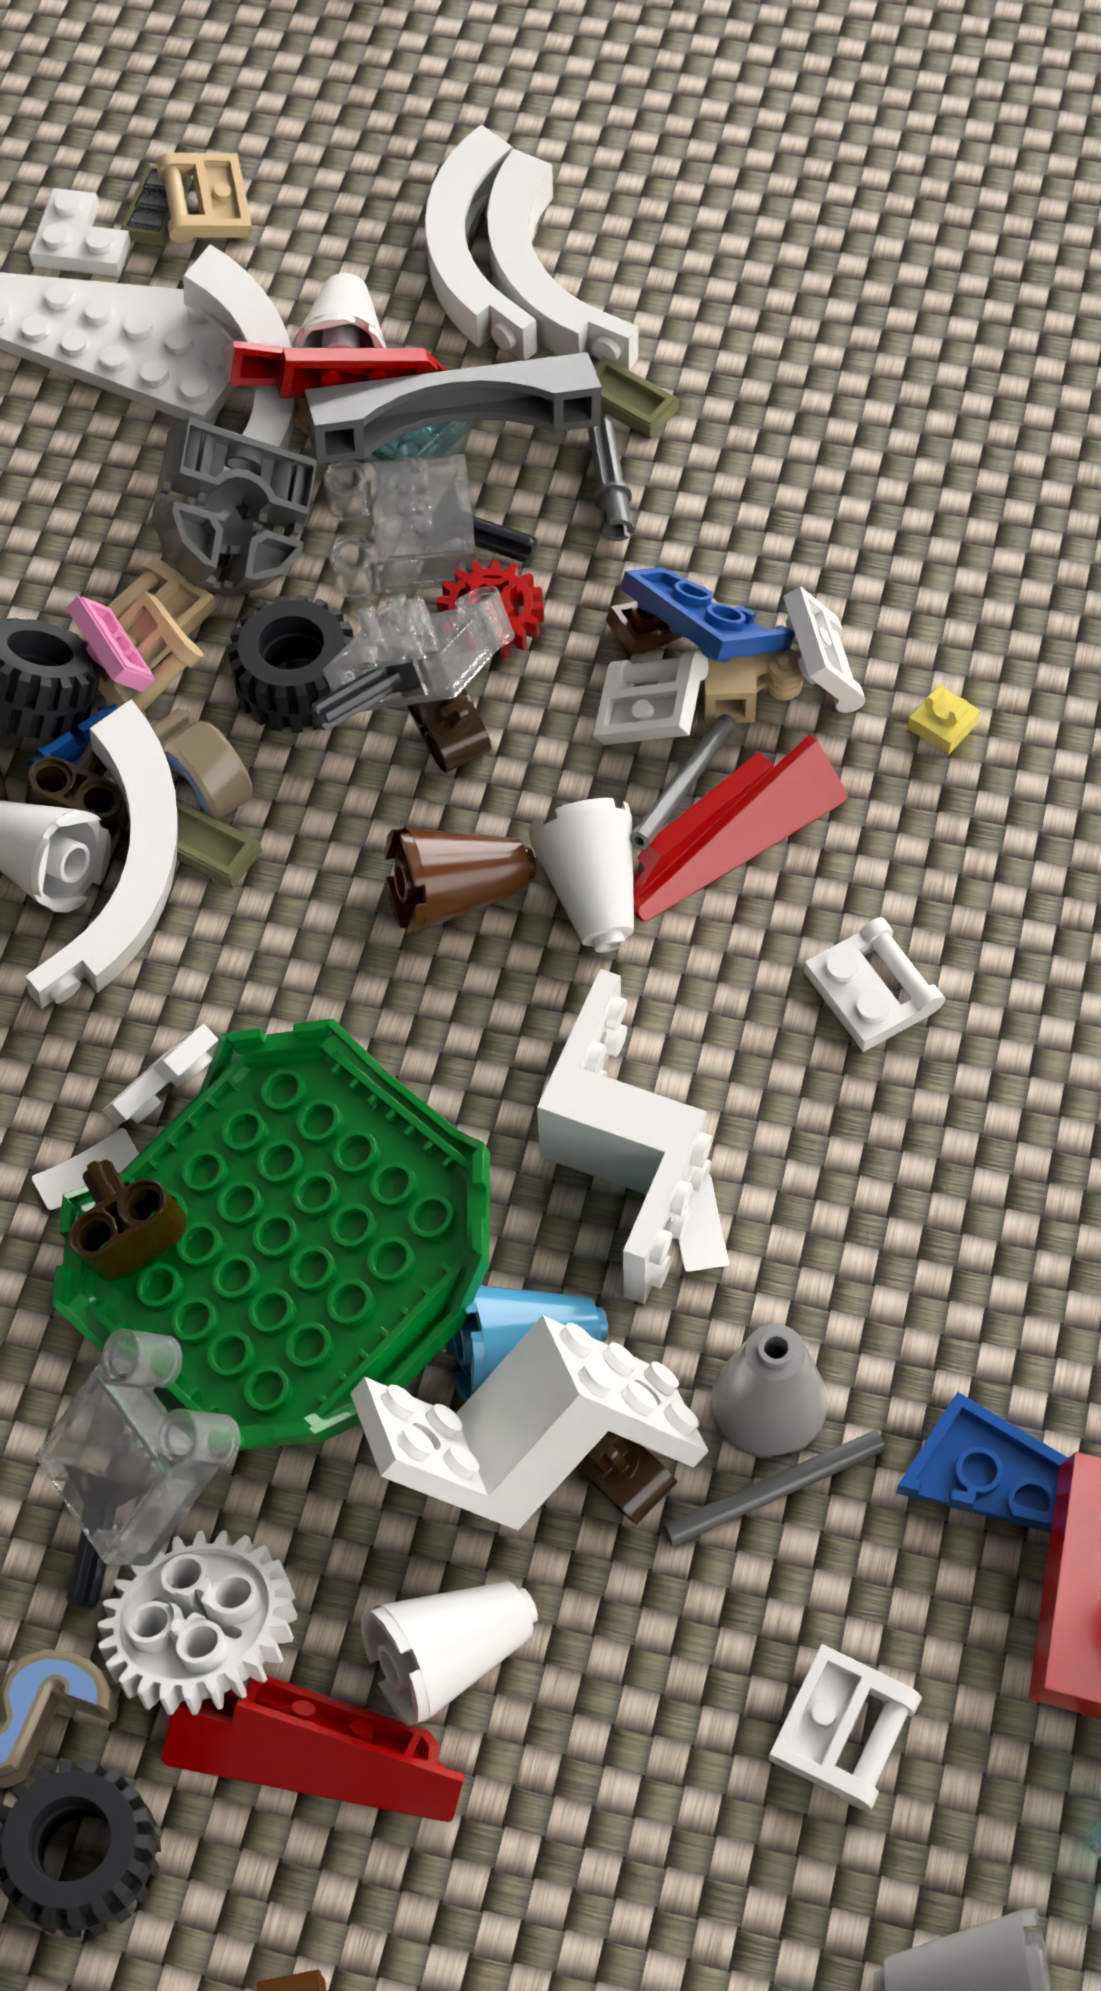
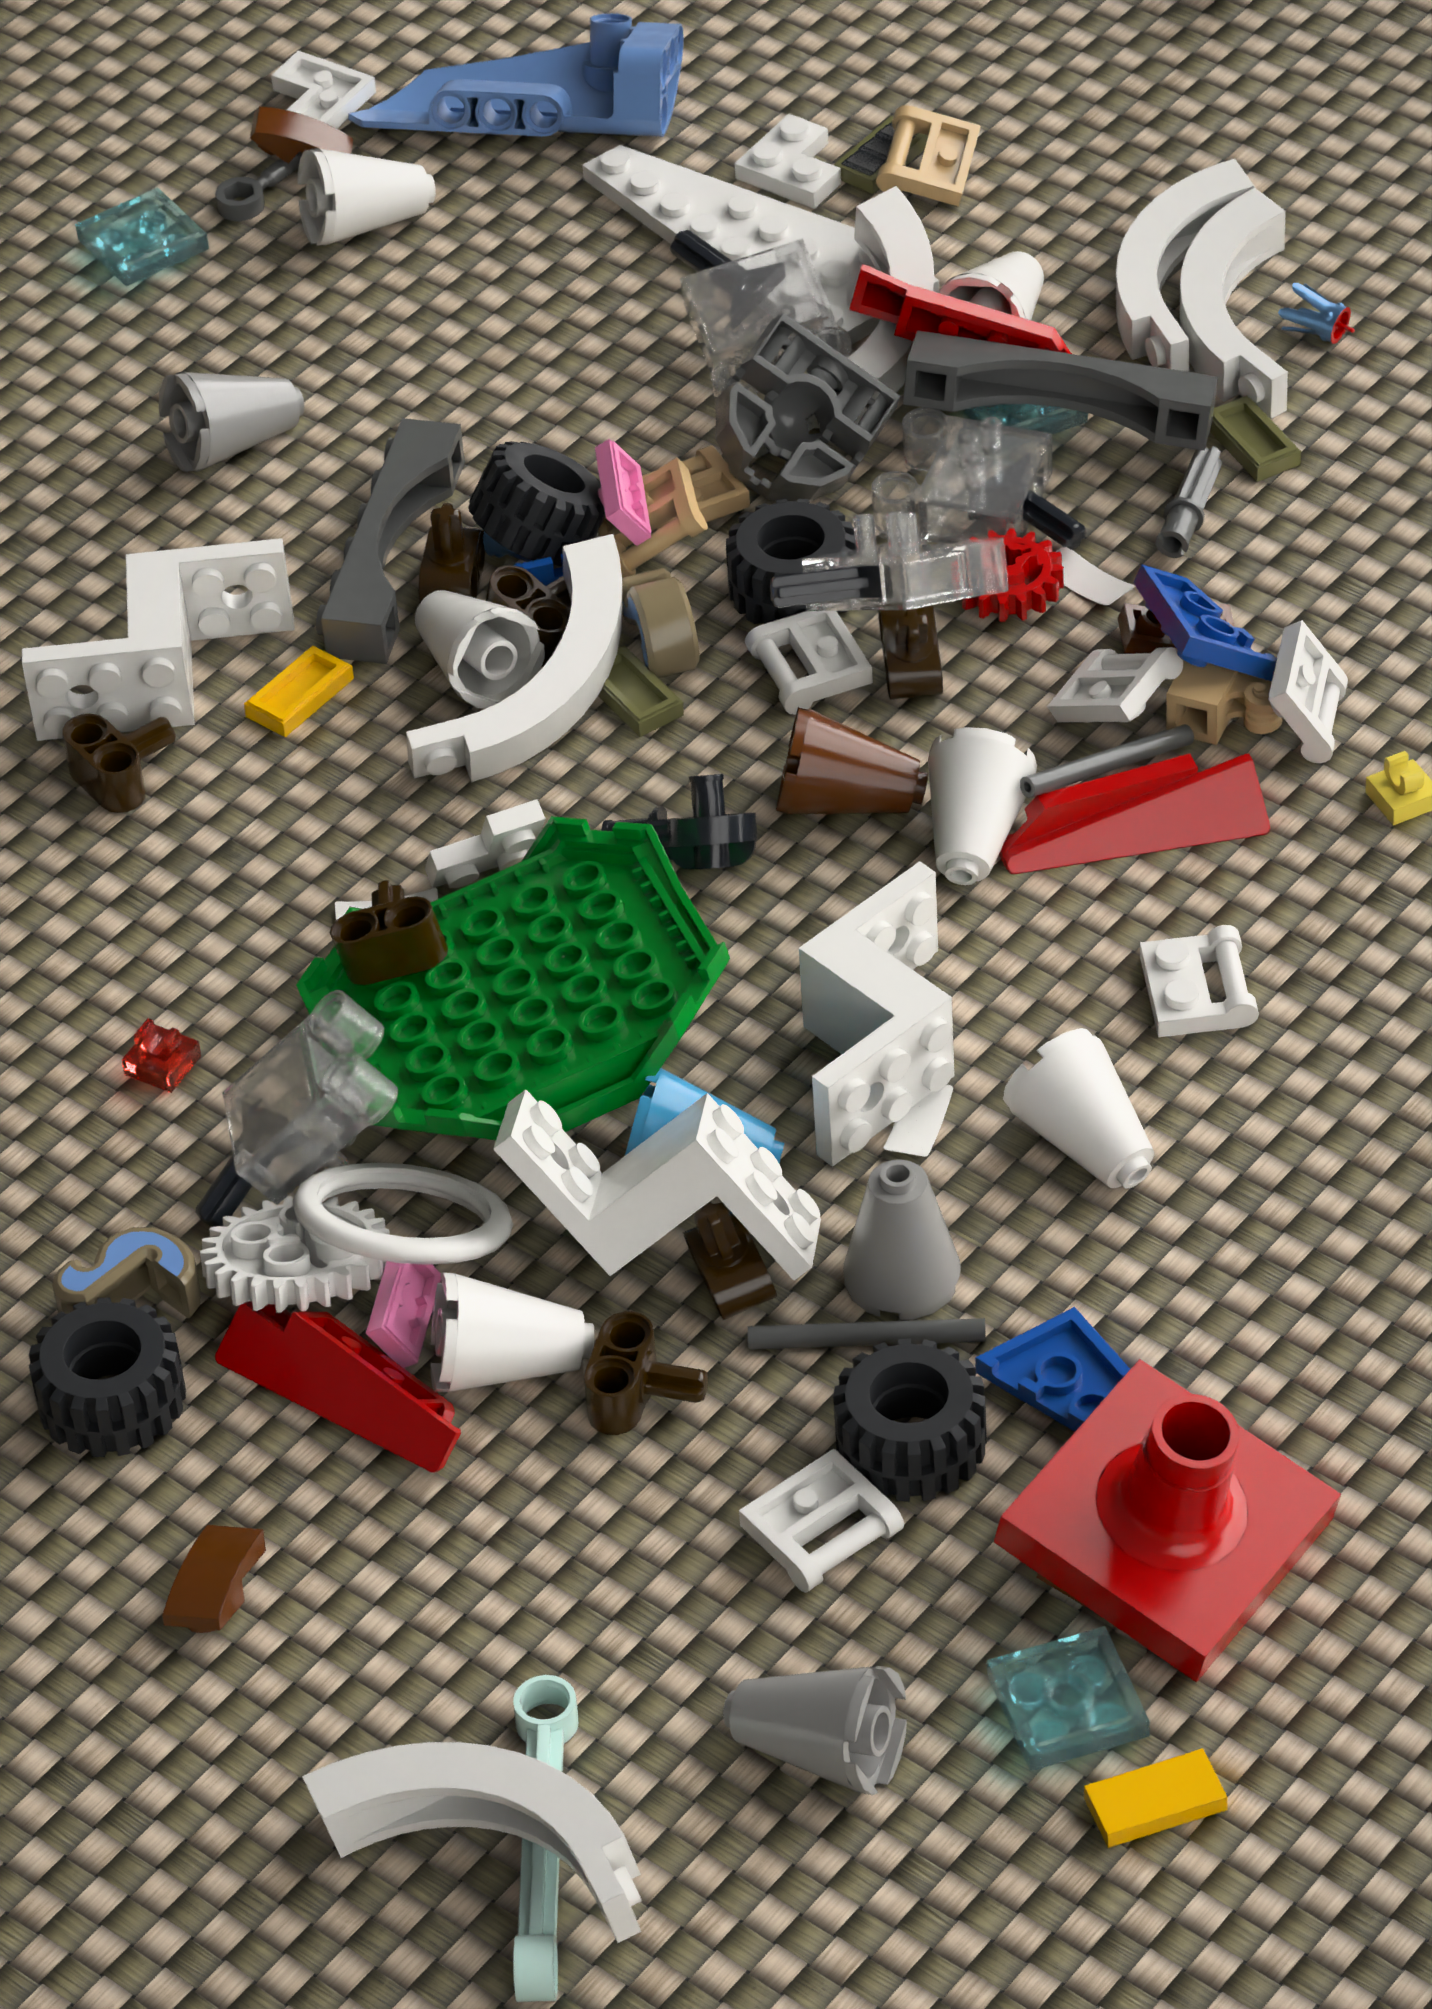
camera: 25 degrees right, 15 degrees down
none -> white wedge [292,1163,513,1265]
none -> bright pink plate [366,1261,441,1368]
none -> dark brown beam [584,1311,708,1435]
none -> black pin [601,774,758,869]
none -> clear piece [670,230,852,405]
none -> white plate [745,603,873,715]
none -> black tyre [833,1339,987,1502]
none -> white cone [1003,1028,1154,1189]
none -> white sticker [1055,547,1135,606]
none -> flat silver piece [1278,283,1355,344]

